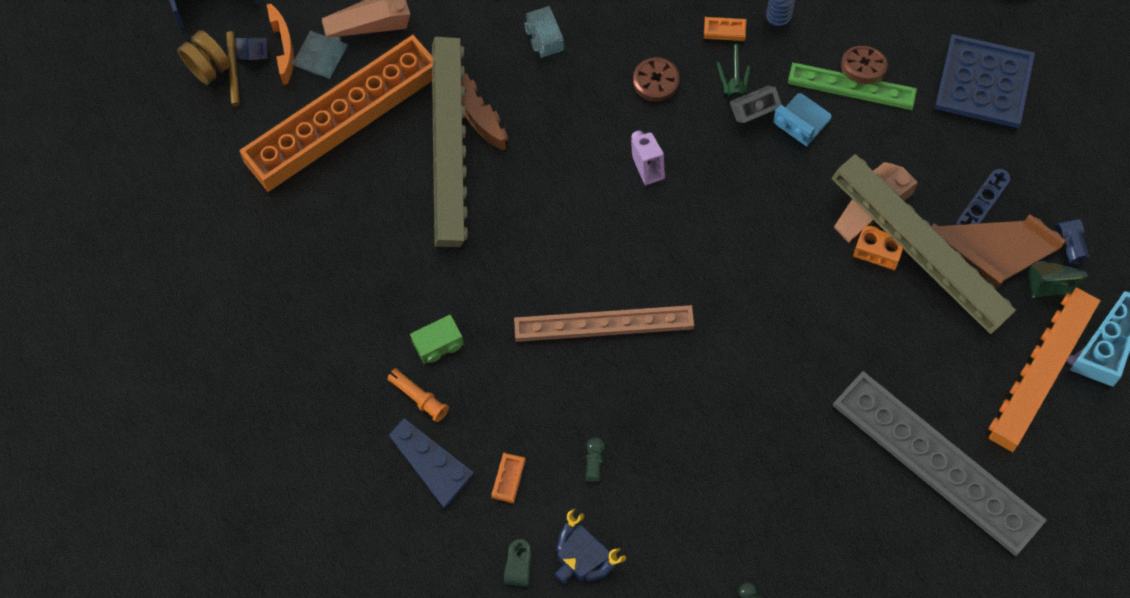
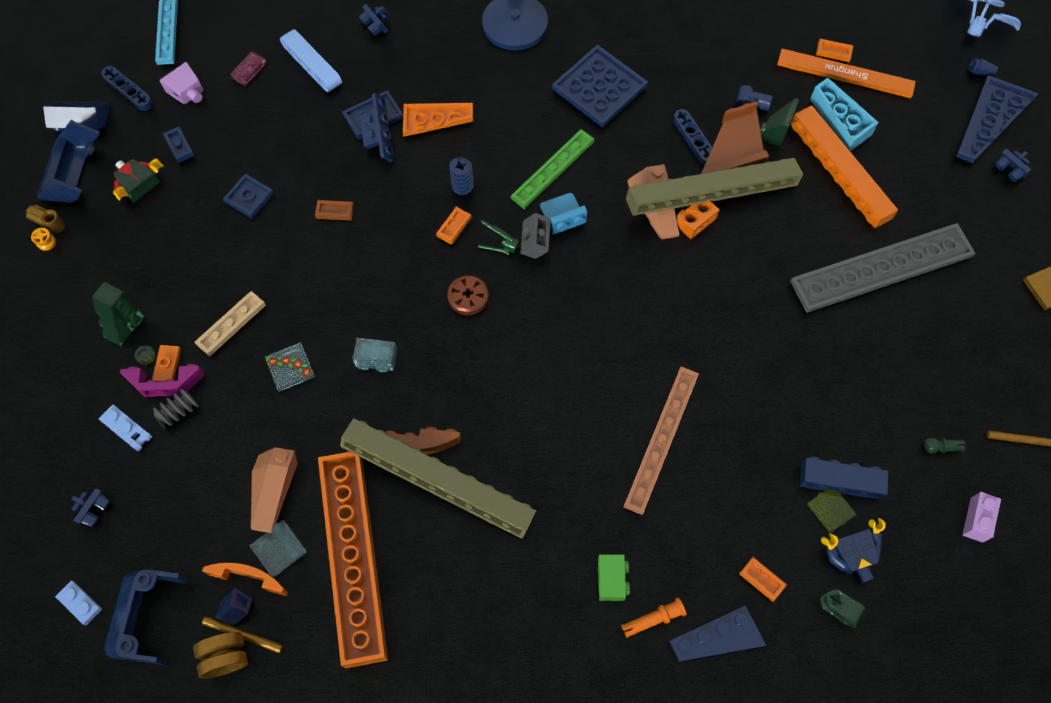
camera: 65 degrees left, 0 degrees up
clear green pin [585,437,604,482] -> none
lavender torso [631,131,665,185] -> none
copper wheel [841,46,888,84] -> none
none -> dark blue brick [800,457,888,500]
none -> clear neon green piece [807,490,856,533]

